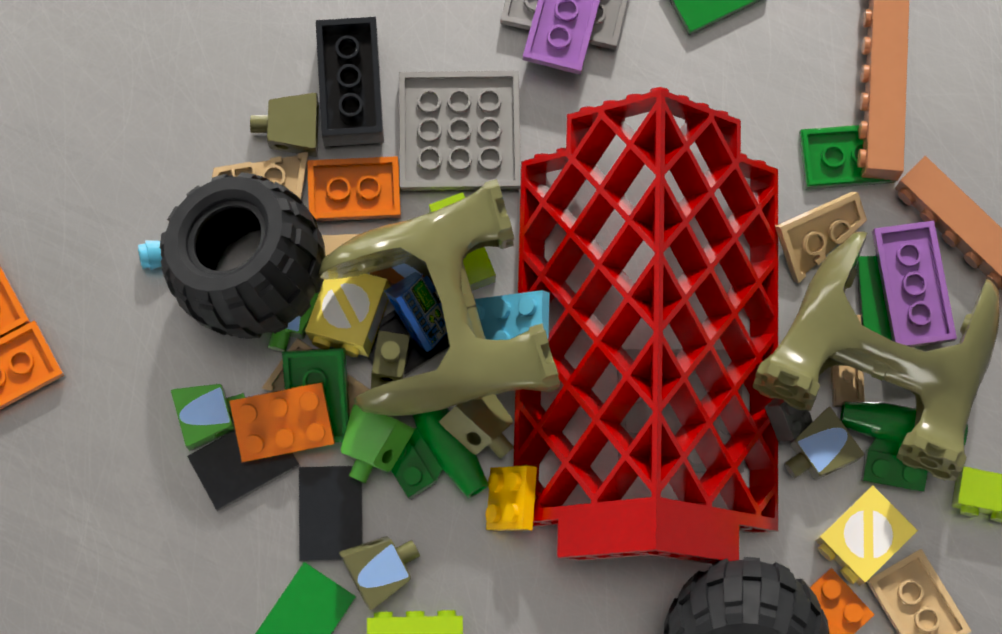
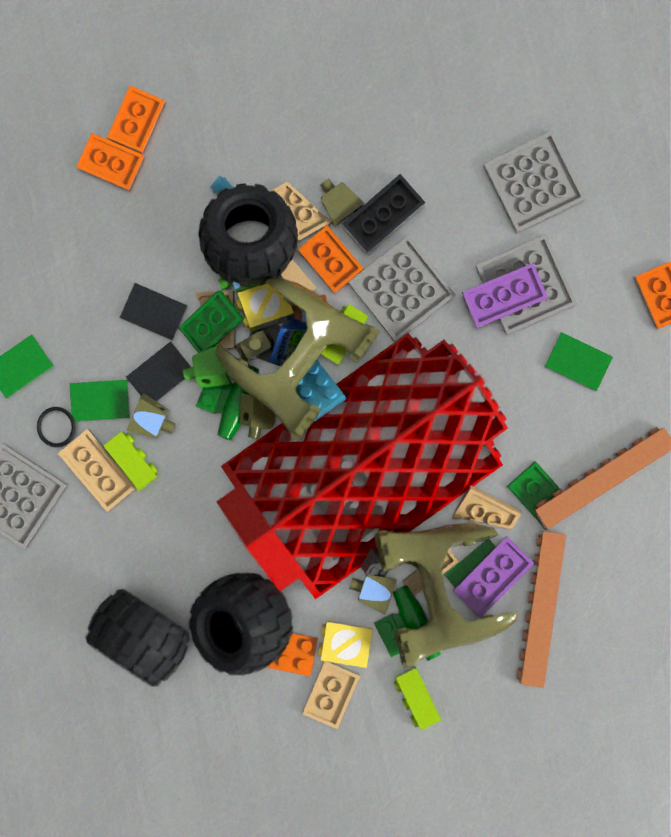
camera: 55 degrees right, 10 degrees up
torso [171,384,245,451] -> none
orange plate [229,382,335,462] -> none
yellow plate [485,465,537,531] -> none

